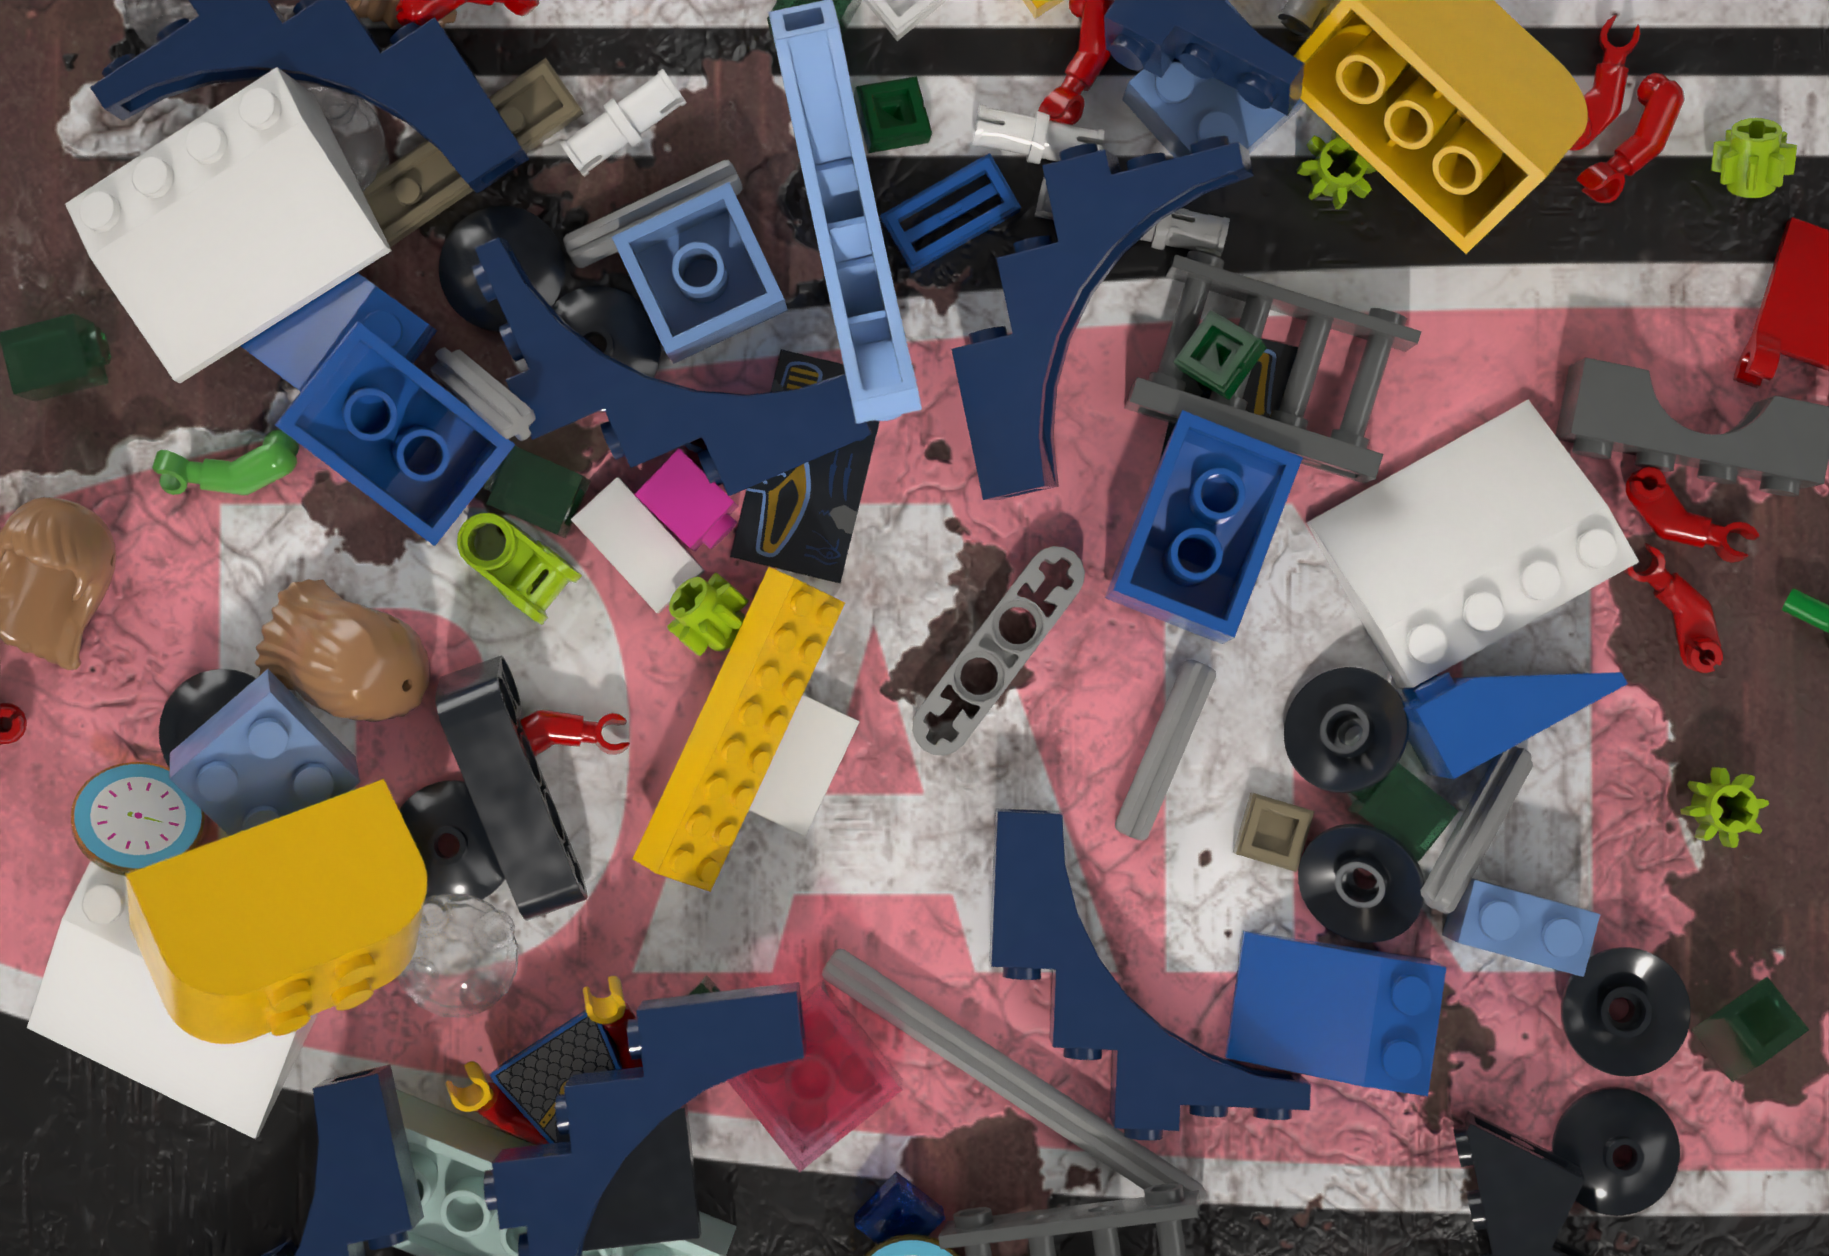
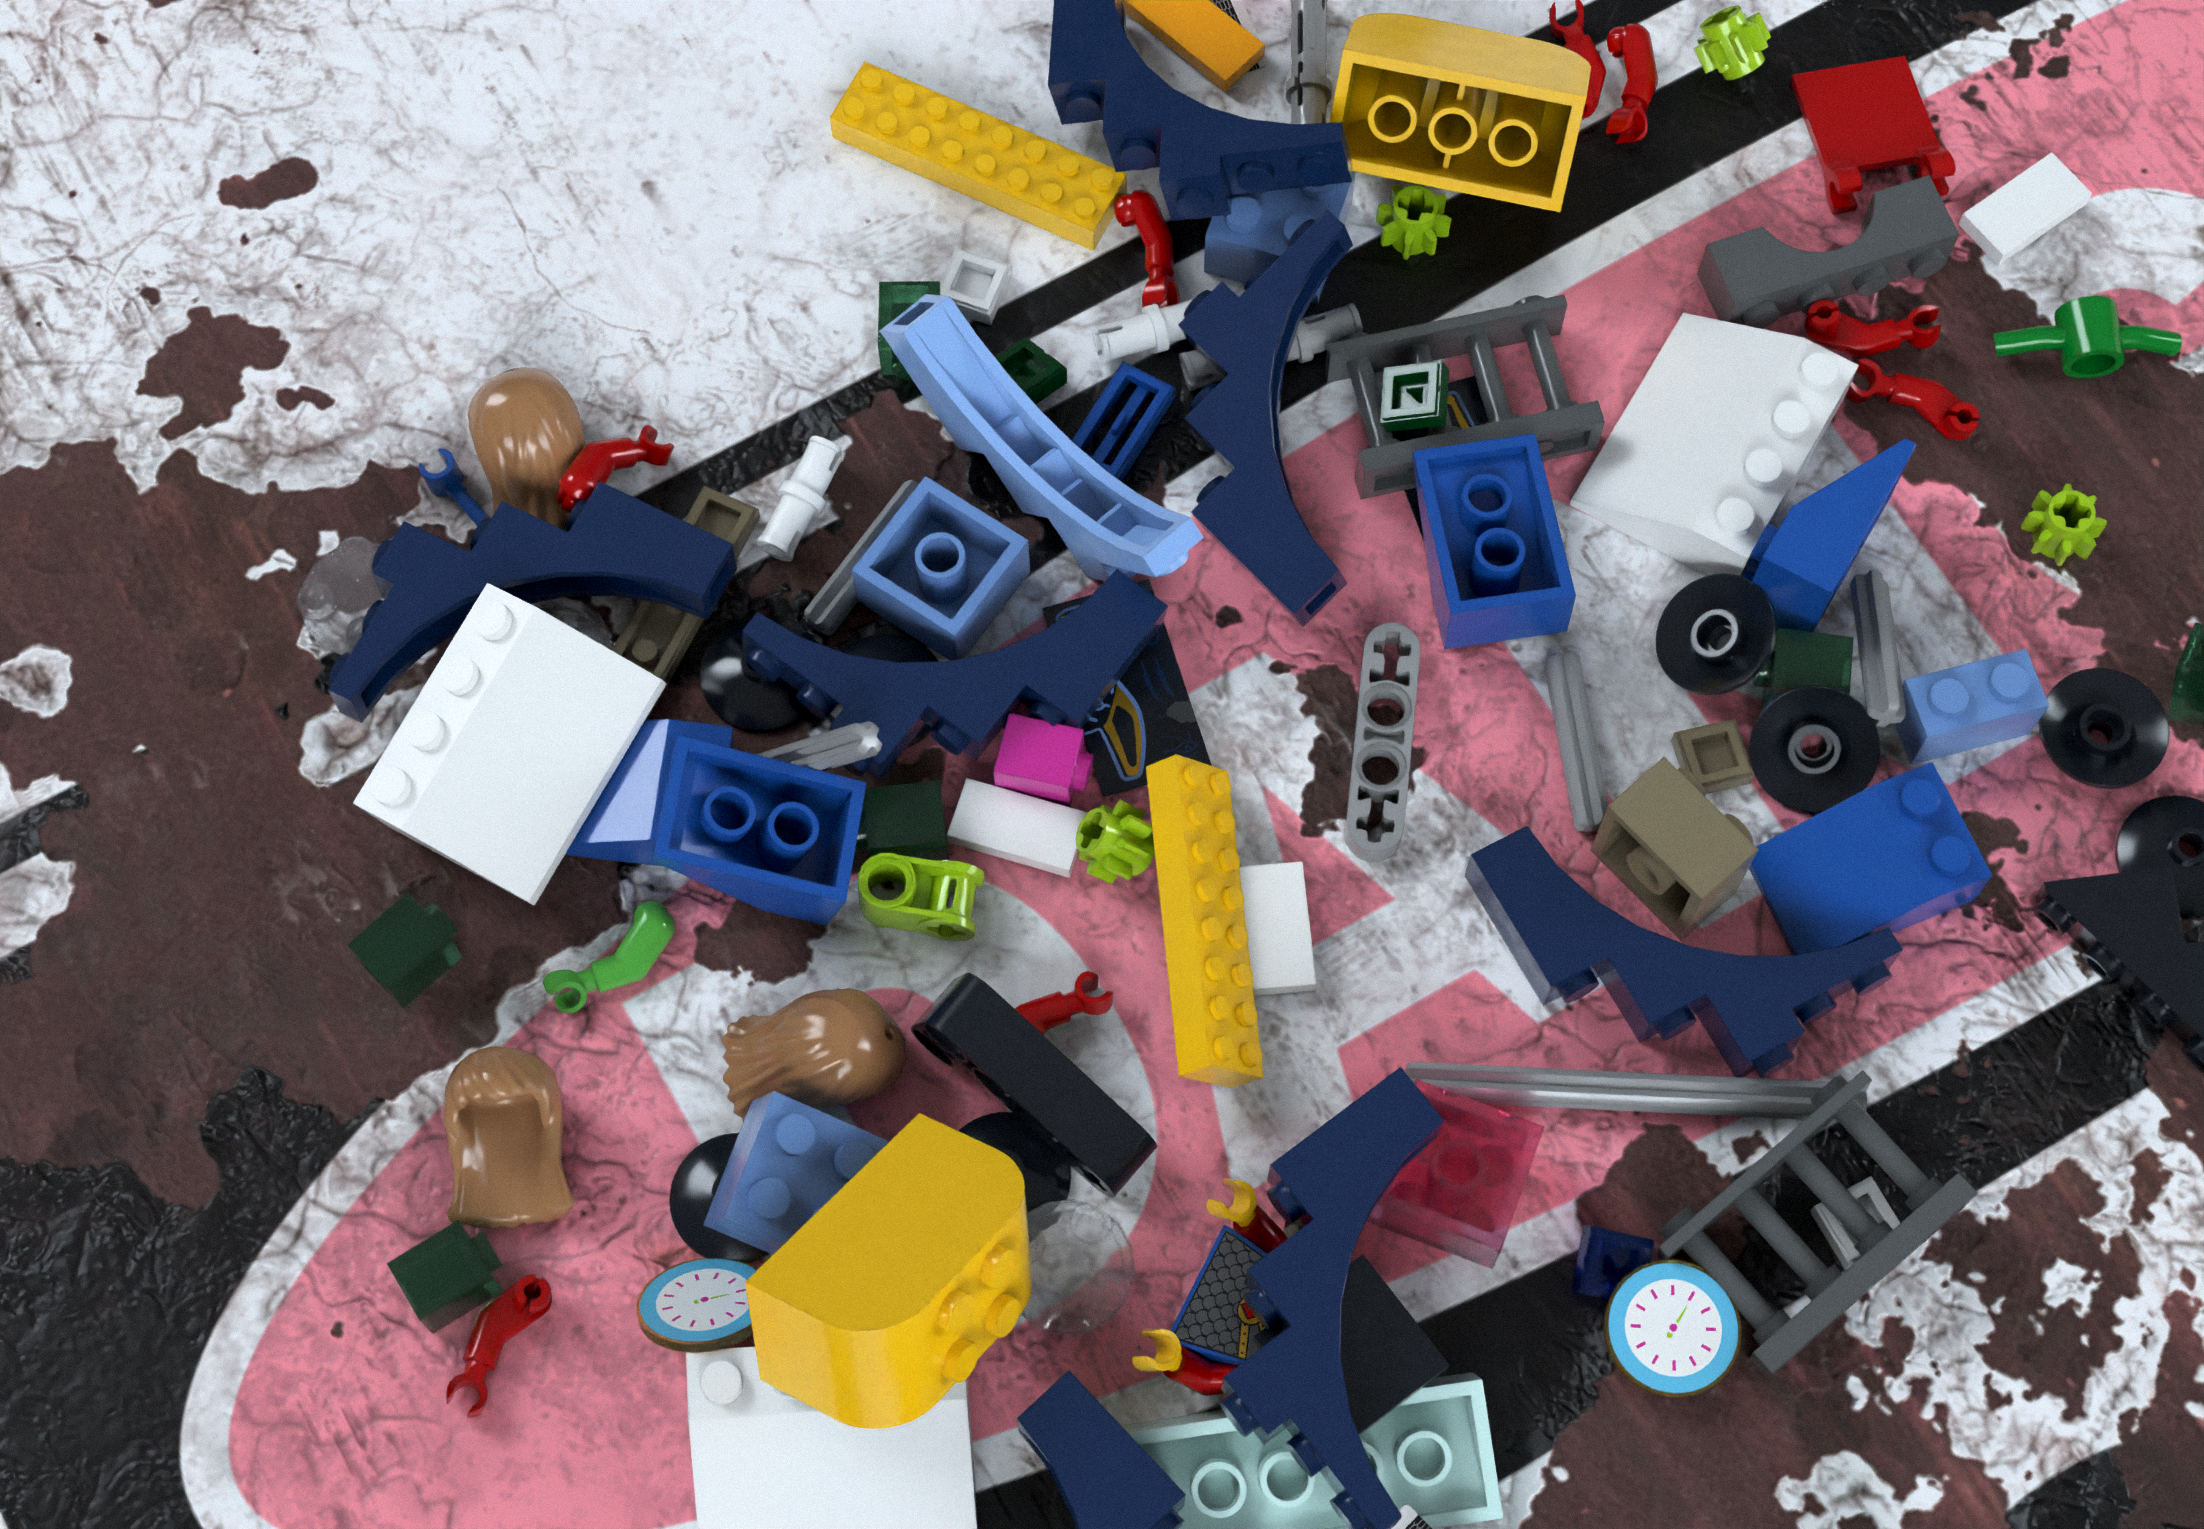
camera: 25 degrees left, 20 degrees down
none -> dark tan brick [1590,757,1759,941]

